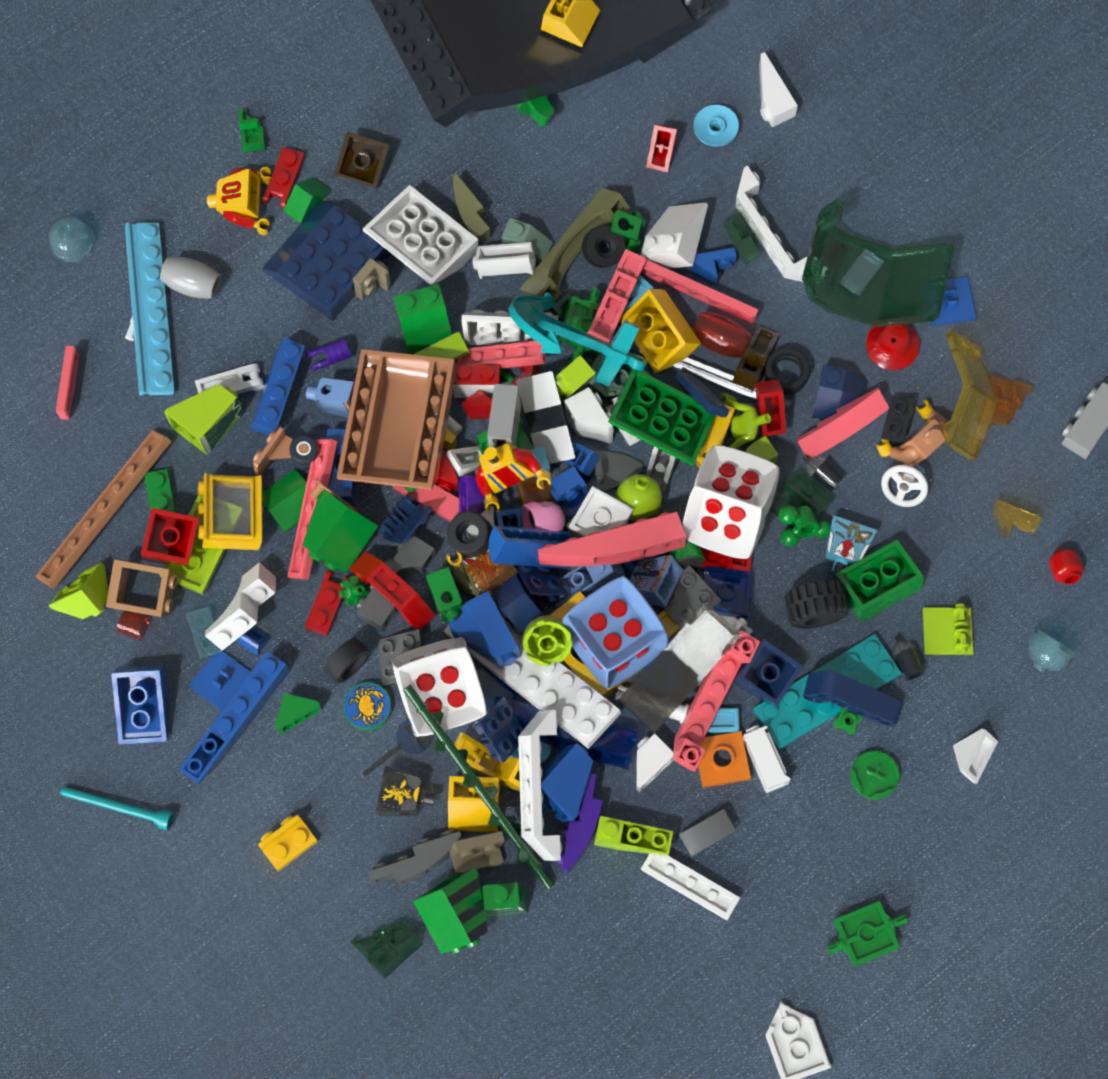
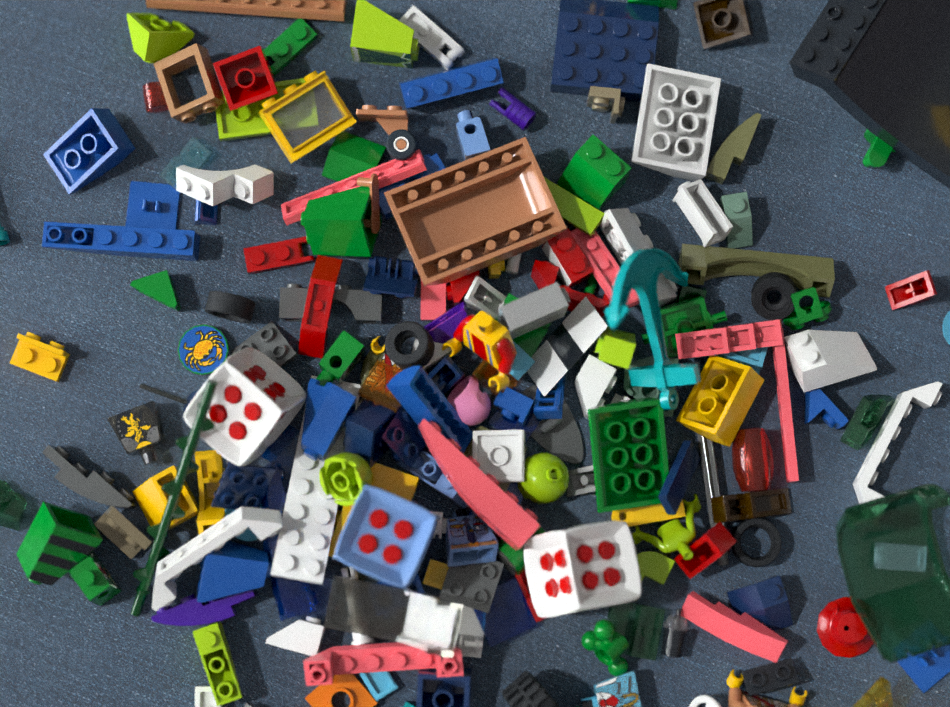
camera: 55 degrees right, 10 degrees up
green plant [339,576,369,606] -> none

